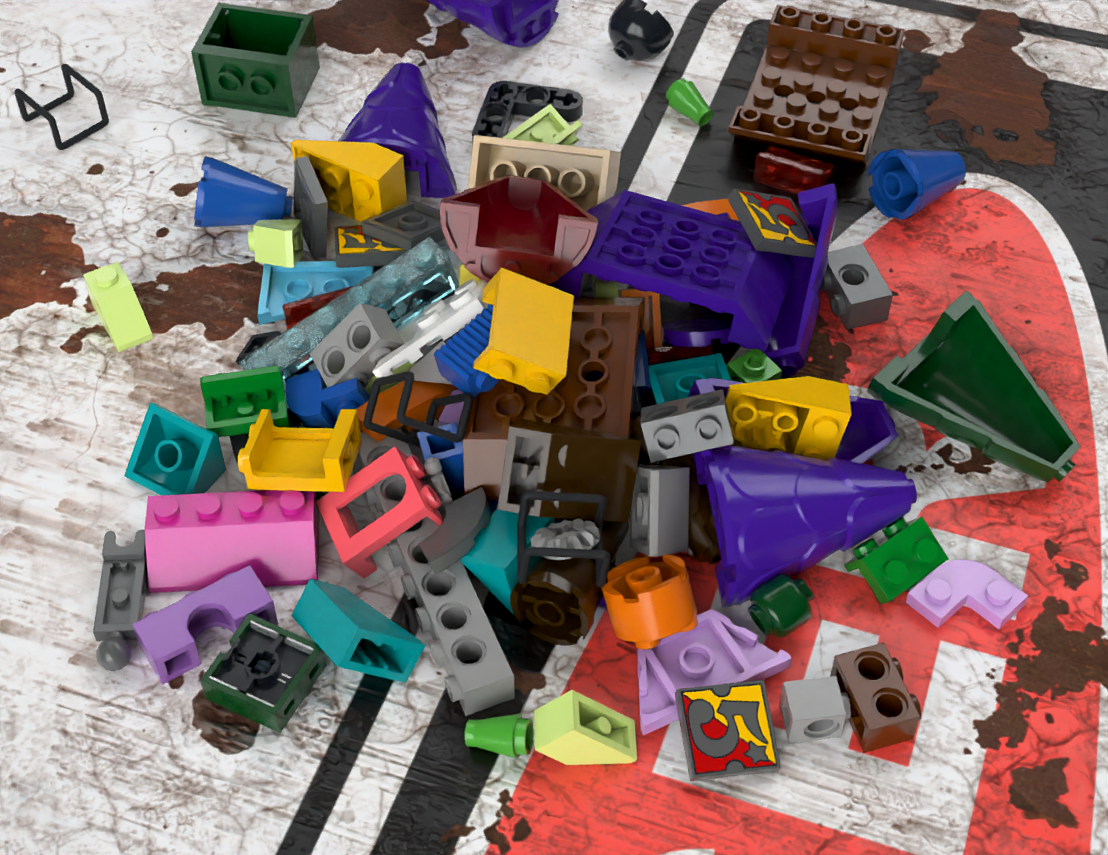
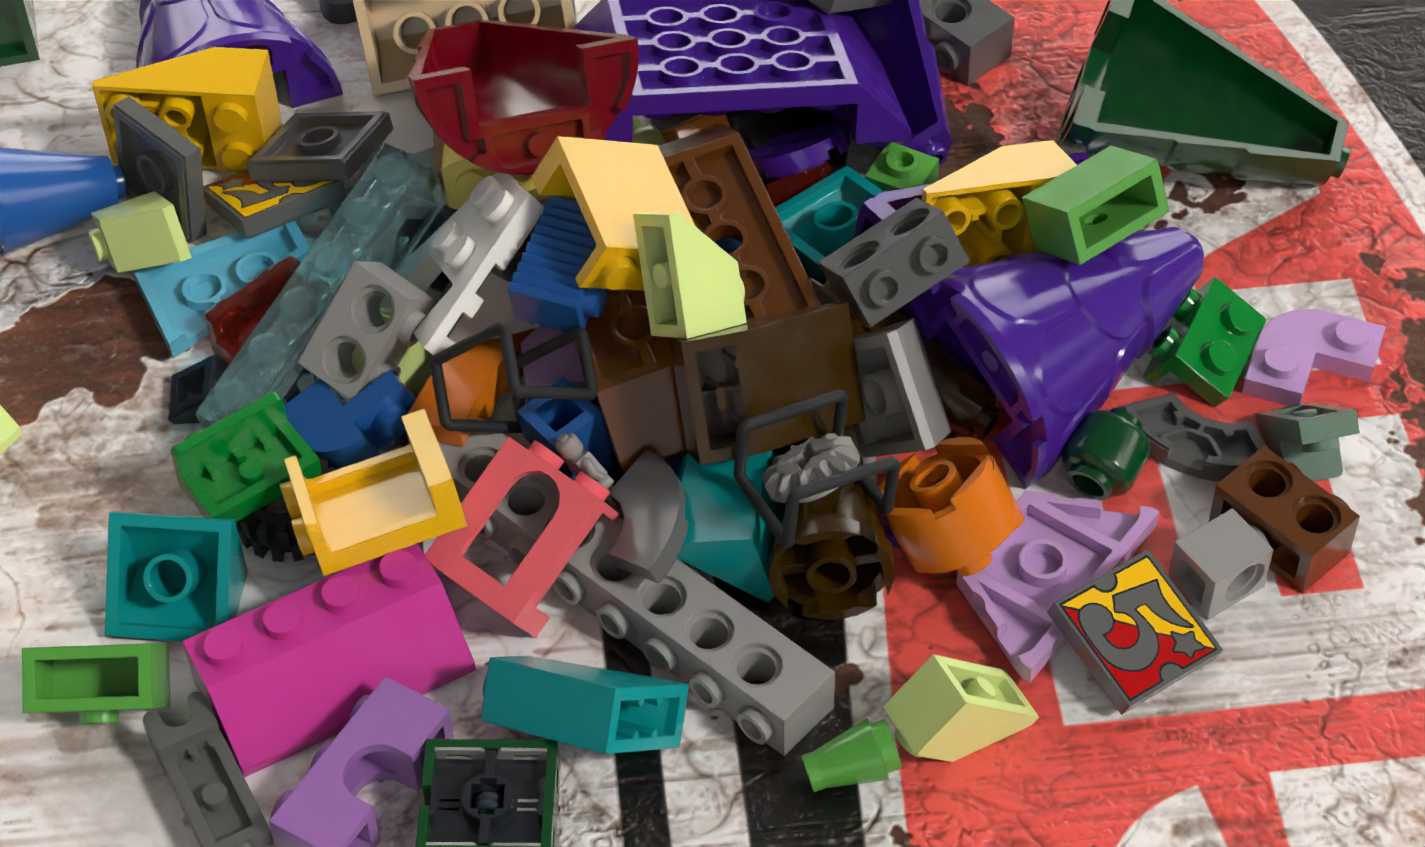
camera: 25 degrees left, 0 degrees up
none -> bright green brick [22,643,170,723]
none -> yellowish green slope [633,212,747,339]
none -> bright green brick [1022,145,1170,265]
none -> dark grey tile [1119,393,1268,482]
none -> sand green slope [1255,402,1360,482]

